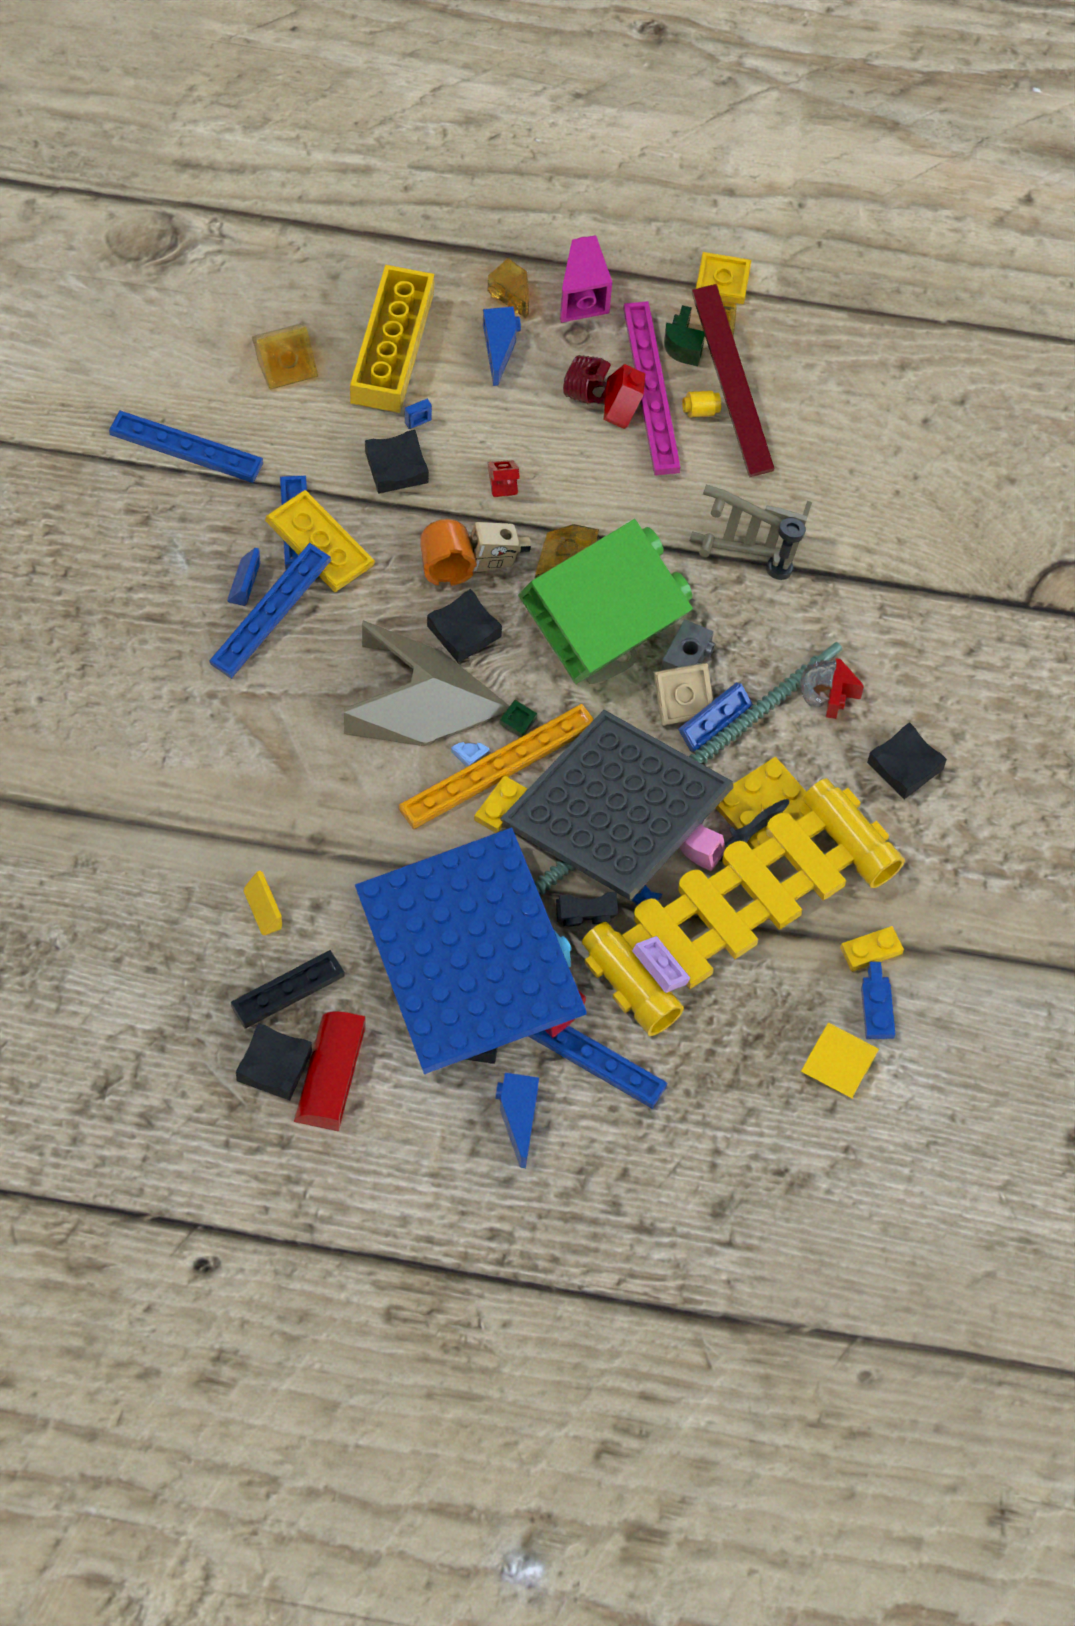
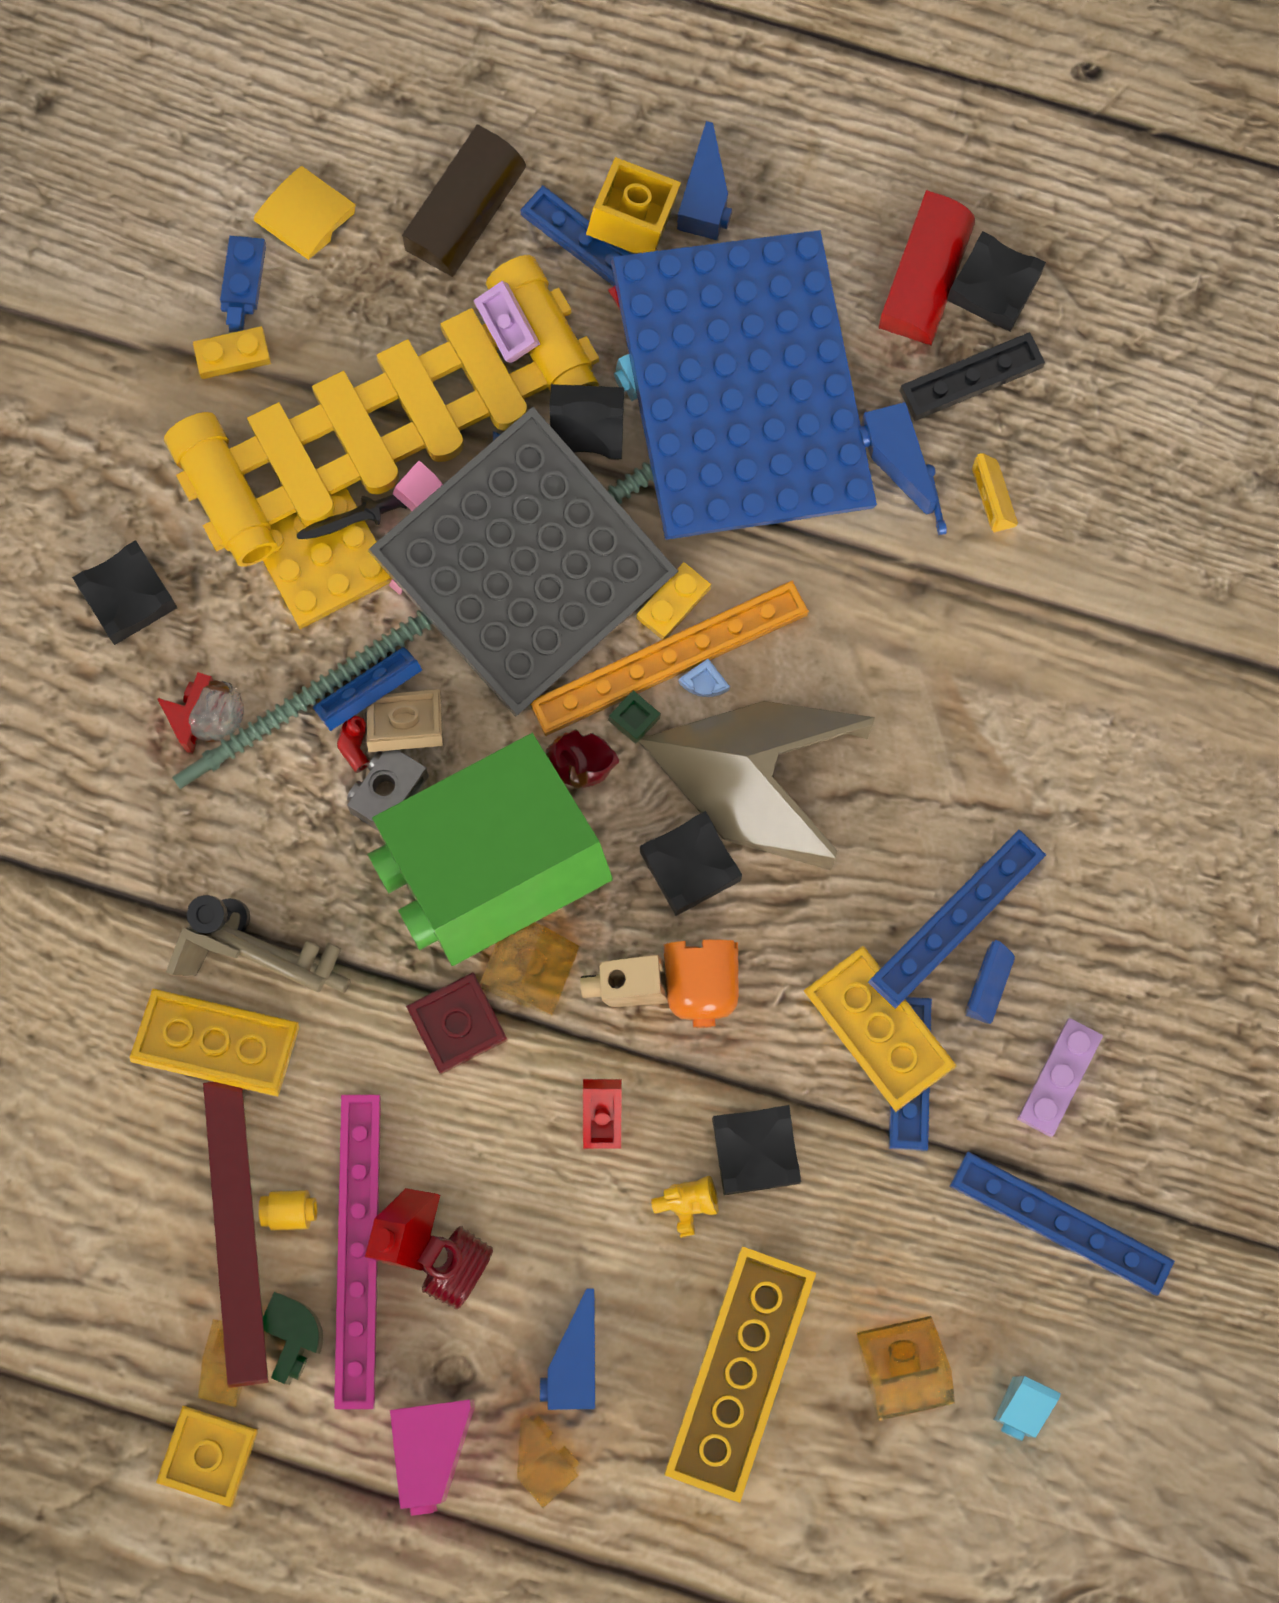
camera: 170 degrees left, 15 degrees up
blue tile [405,398,432,429] -> none
none -> yellow tile [129,988,299,1097]
none -> red arm [337,716,370,773]
none -> dark brown brick [402,124,526,277]
none -> dark red tile [406,972,508,1075]
none -> dark red hair [545,729,619,789]
none -> yellow brick [586,157,681,254]
none -> yellow piece [651,1176,719,1238]
none -> blue slope [859,402,937,515]
none -> blue hinge [926,464,947,535]
none -> medium azure slope [994,1376,1061,1441]
none -> lavender plate [1017,1018,1103,1137]

